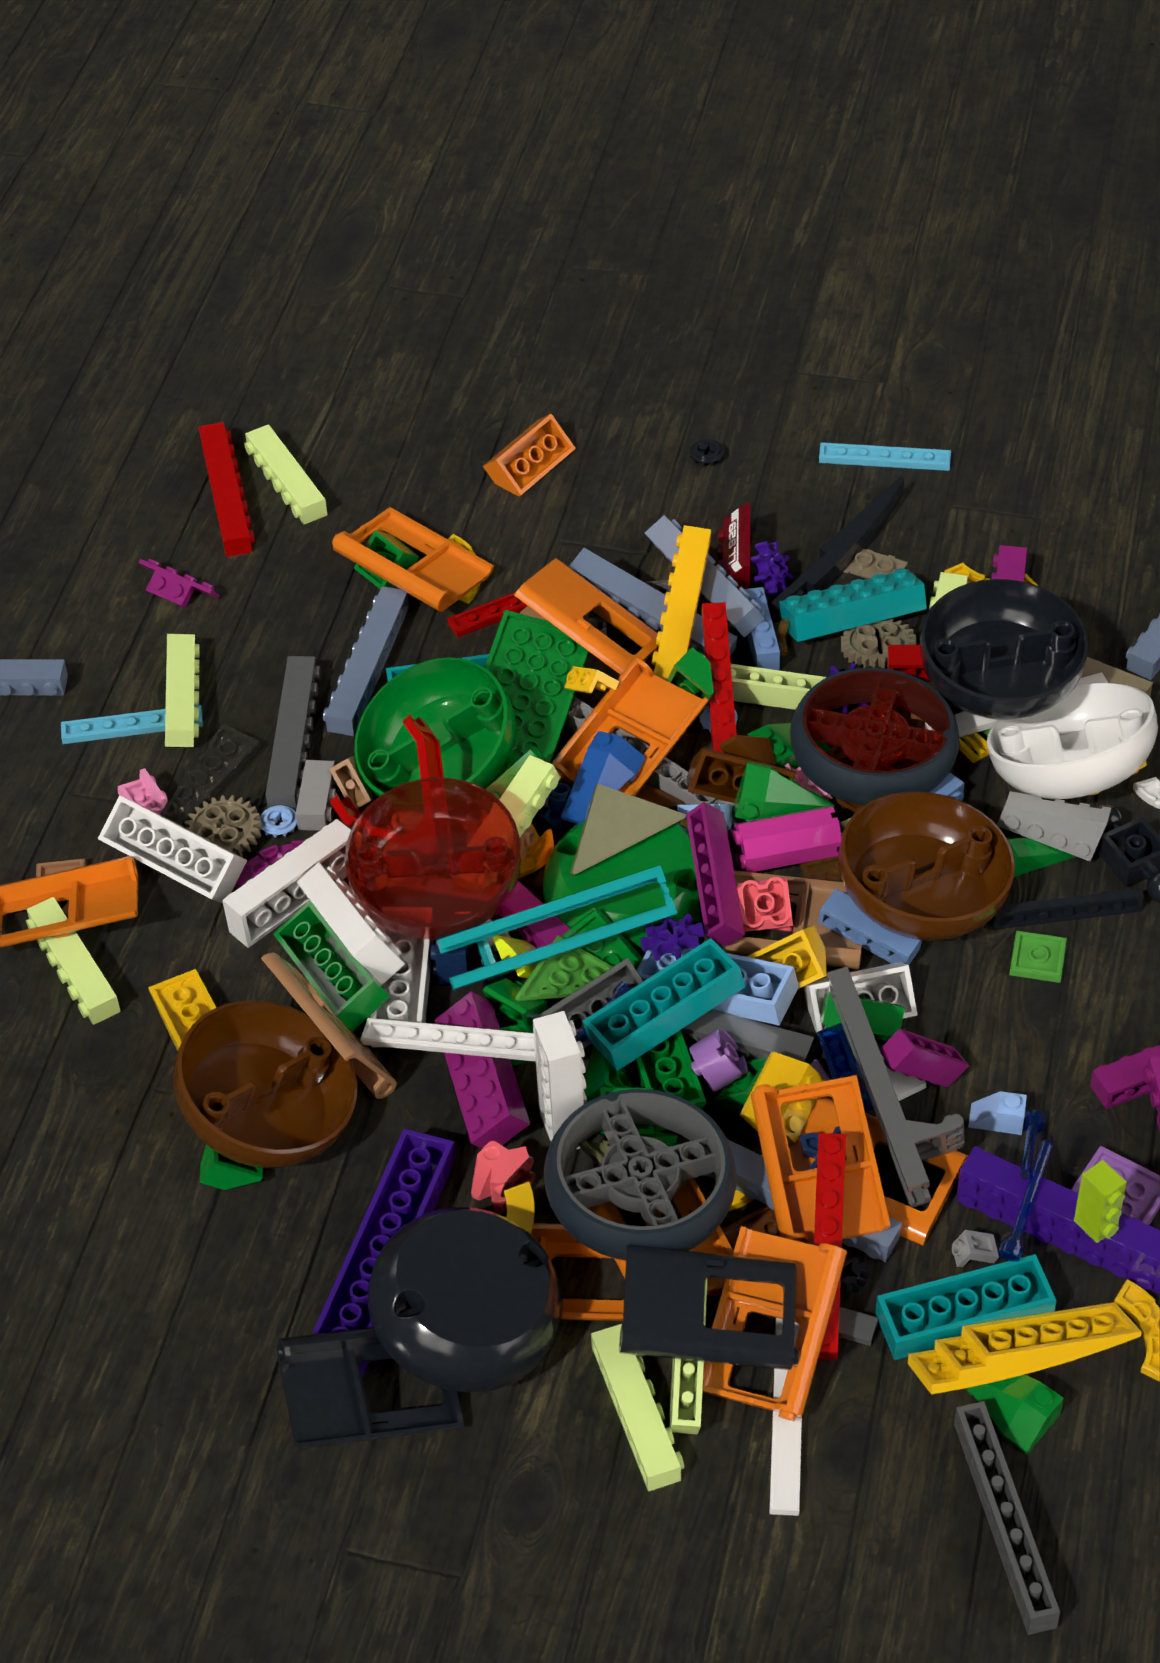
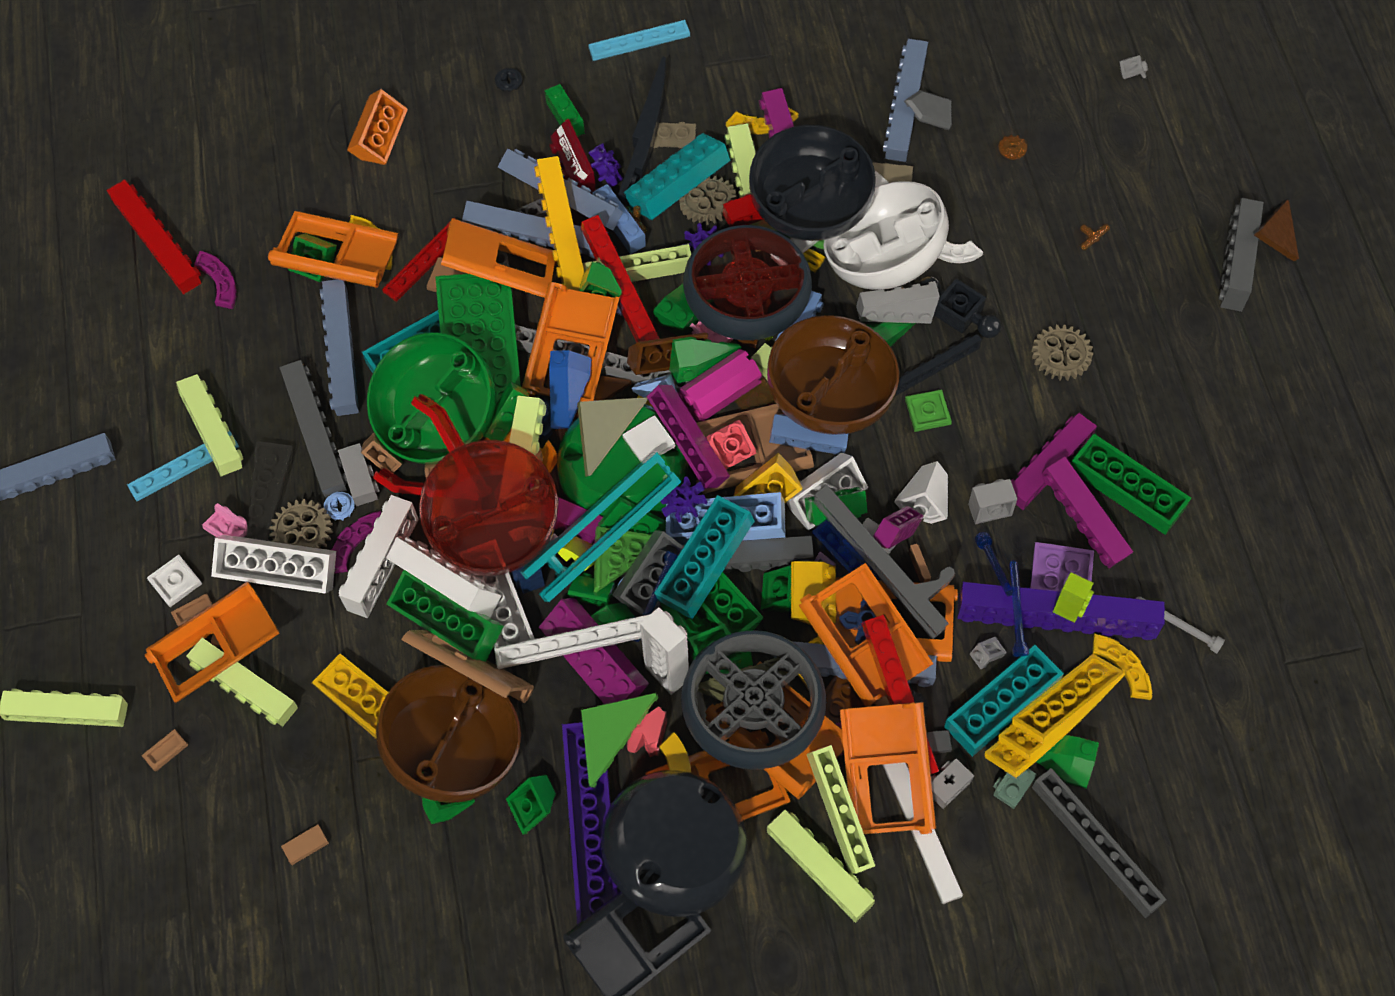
camera: 25 degrees left, 15 degrees up
magenta bracket [138,559,220,608] -> none
yellowish green brick [245,424,327,525] -> none
yellow bracket [565,666,619,693] -> none
black piece [619,1245,799,1370] -> none
medium lavender brick [689,1029,748,1092] -> none
reddish brown slope [719,735,776,766] -> none
light blue slope [968,1091,1027,1135] -> none
none -> white tile [147,555,202,607]
none -> magenta tile [194,251,236,309]
none -> medium nougat tile [281,825,329,865]
none -> green slope [506,775,555,835]
none -> green brick [545,84,585,137]
none -> bright green tile [581,693,658,788]
none -> white tile [622,415,676,462]
none -> white slope [895,461,948,524]
none -> medium nougat tile [909,544,931,583]
none -> light grey brick [931,759,974,809]
none -> light grey brick [968,479,1017,524]
none -> sand green bracket [993,769,1037,809]

